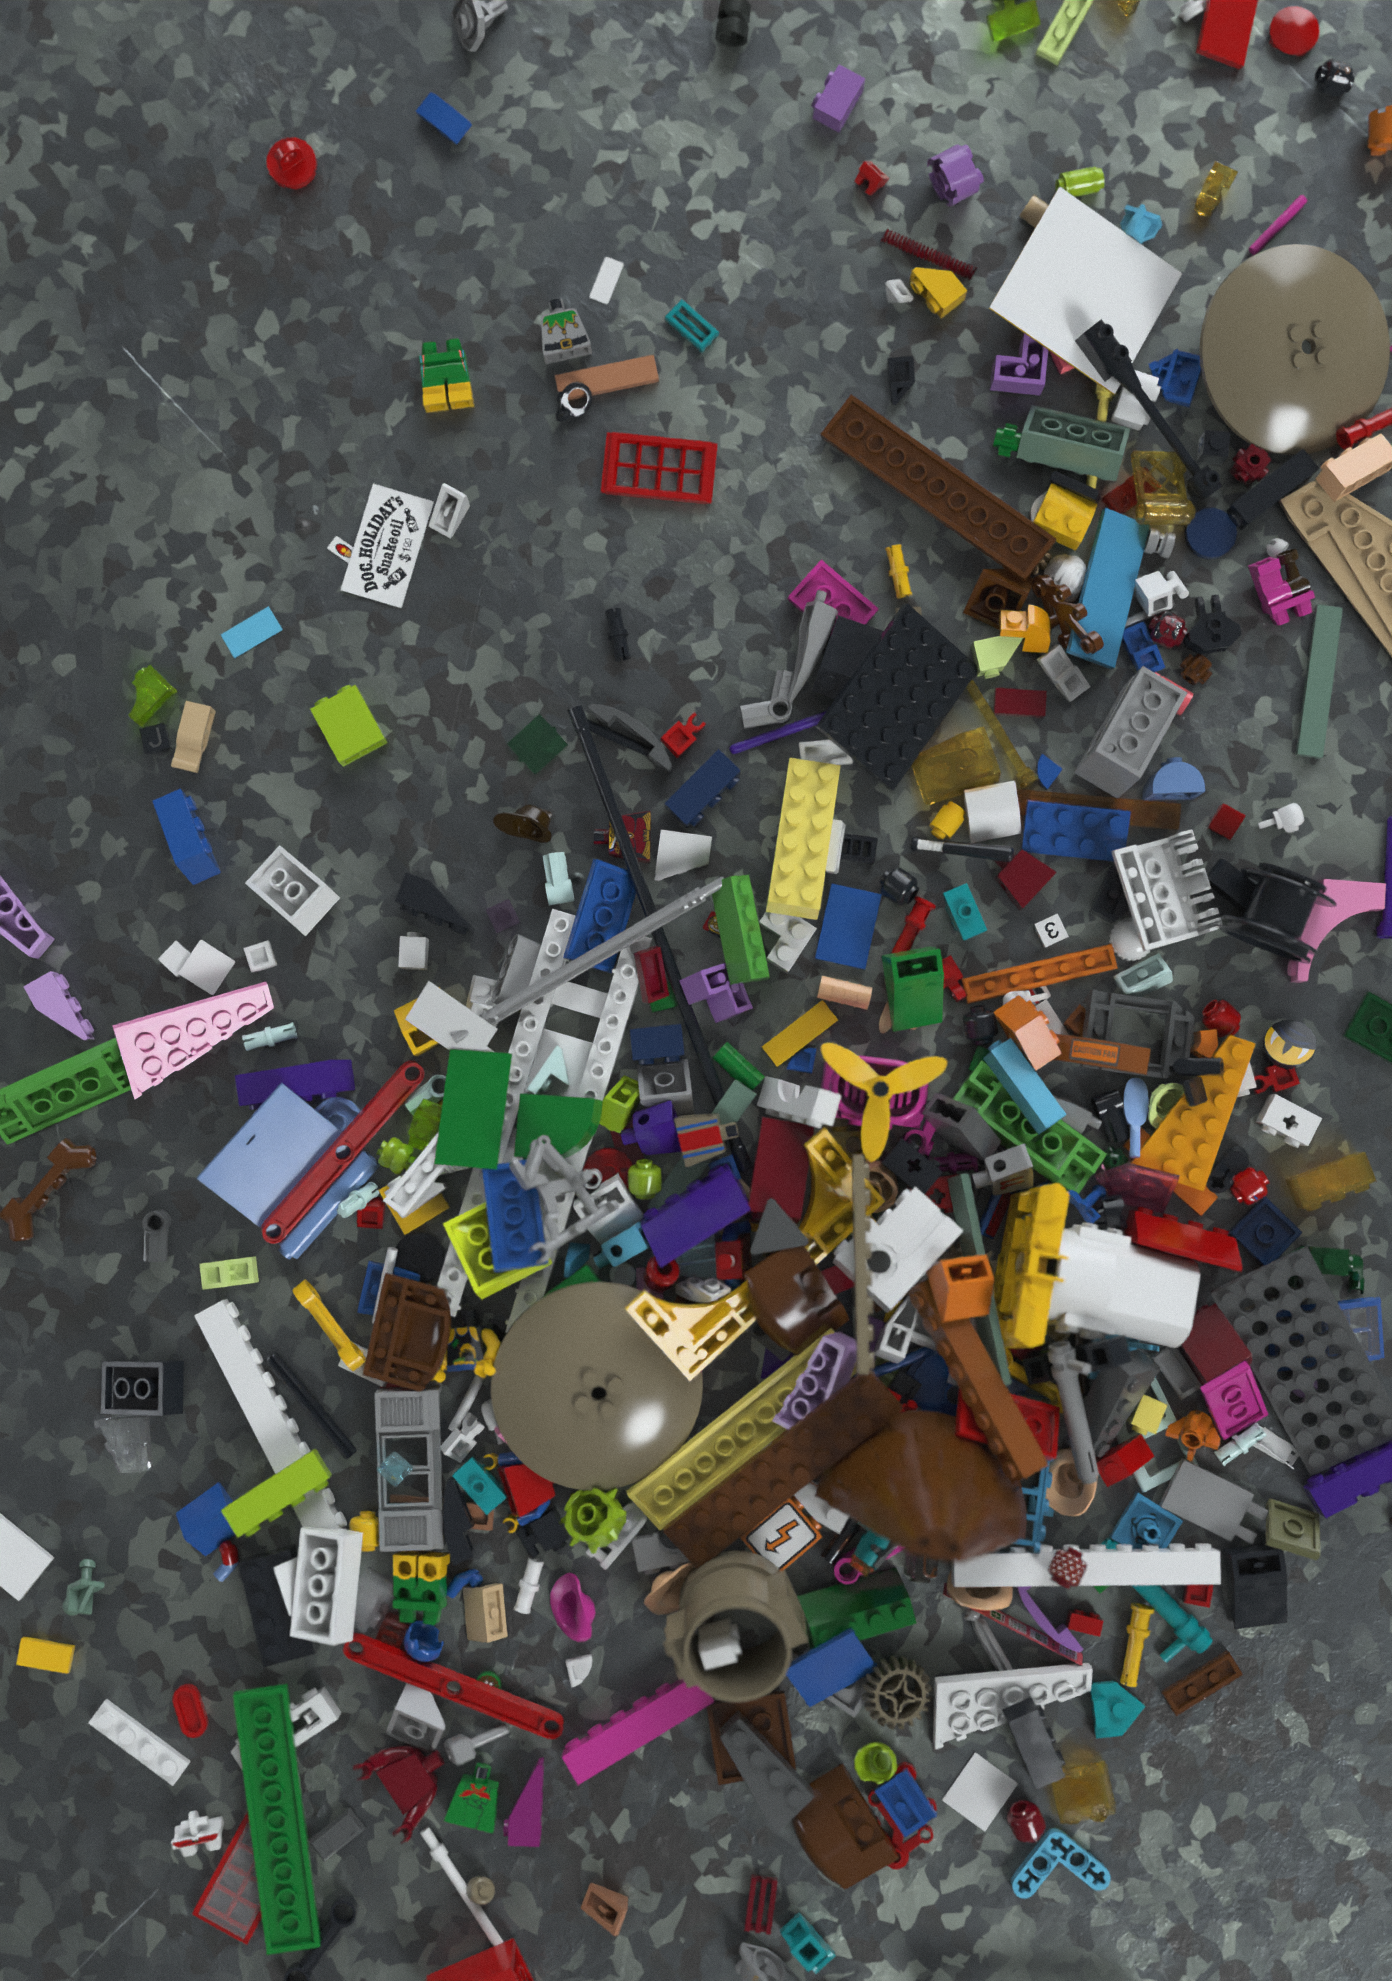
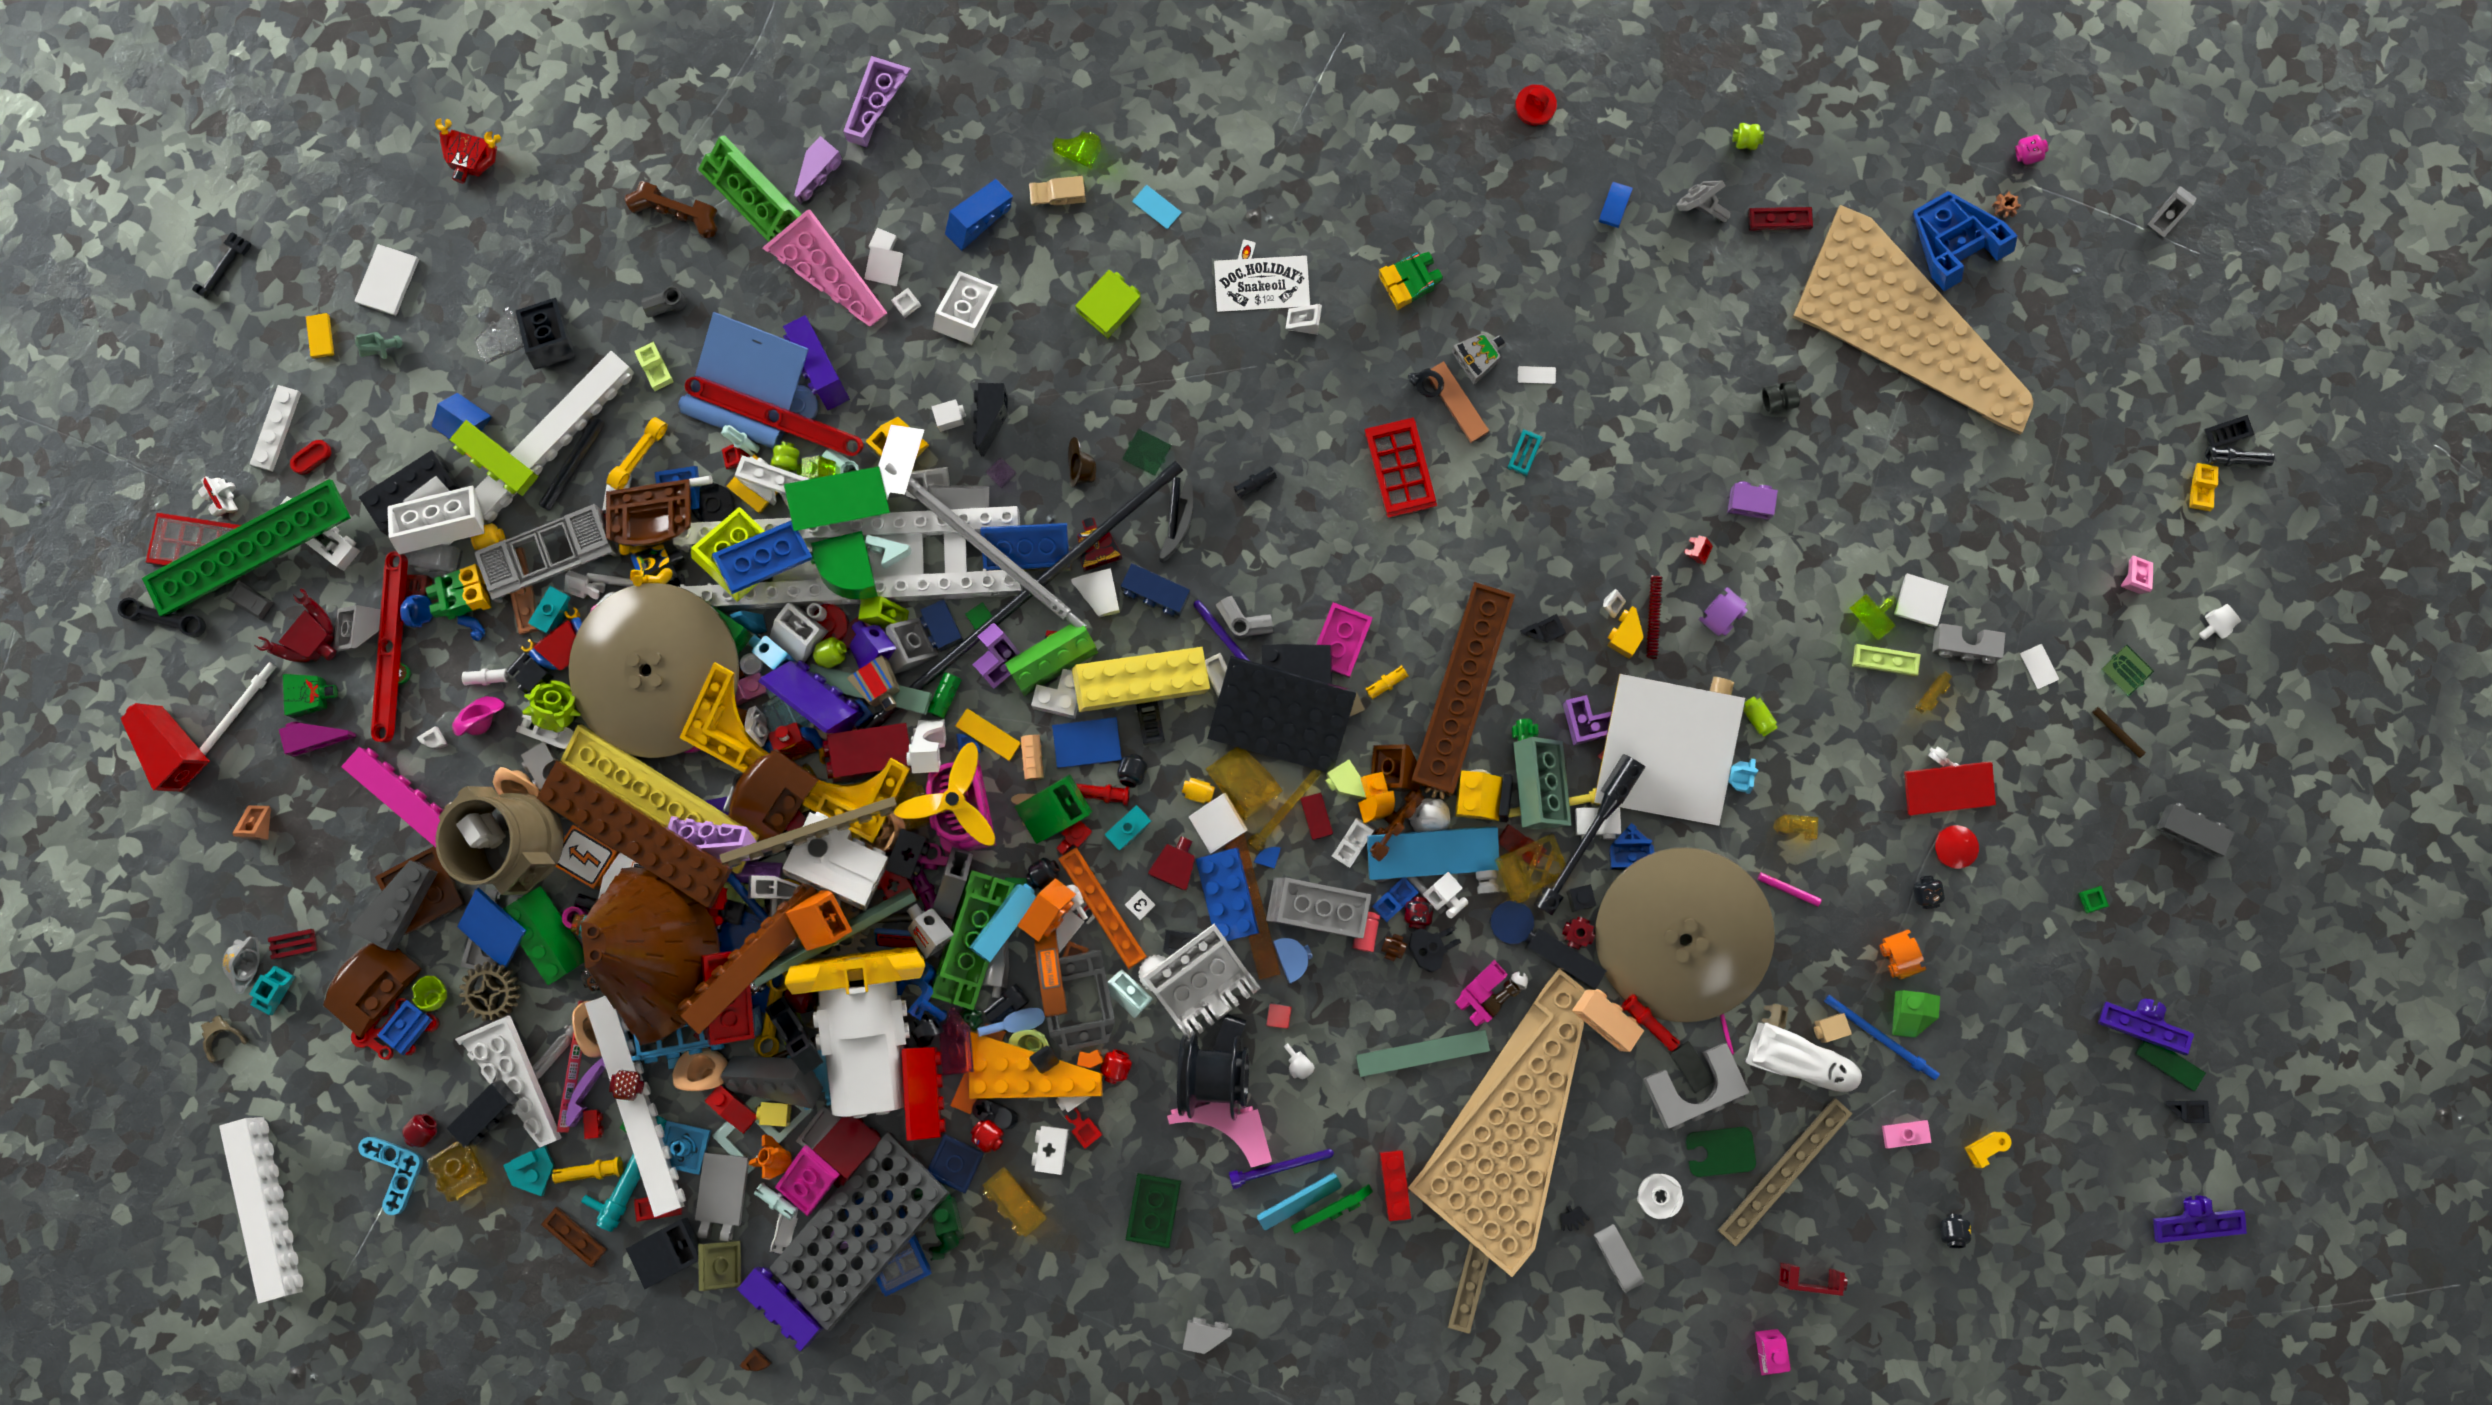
camera: 70 degrees right, 5 degrees down
black tile [139,723,172,755] -> none
red arm [213,1541,239,1582] -> none
light aqua pin [242,1022,298,1051] -> none
clear light blue slope [377,1452,413,1487] -> none
black slope [443,1476,476,1566] -> none
light grey piece [443,1724,509,1766] -> none
tan panel [463,1583,508,1643] -> none
dark tan piece [466,1876,495,1905] -> none
light grey piece [509,1135,619,1265] -> none
light aqua piece [543,852,574,906] -> none
dark red tile [634,946,669,1004] -> none
red head [643,1256,680,1292] -> none
red plate [660,712,706,758] -> none
dark grey piece [751,1198,809,1254] -> none
light grey piece [787,590,838,703] -> none
white tile [826,819,846,874] -> none
black piece [911,836,1014,862] -> none
white sticker [942,1752,1018,1831] -> none
light grey cylinder [1047,1341,1099,1484] -> none
black bar [1173,1058,1224,1076] -> none
tile [1263,1020,1317,1069] -> none

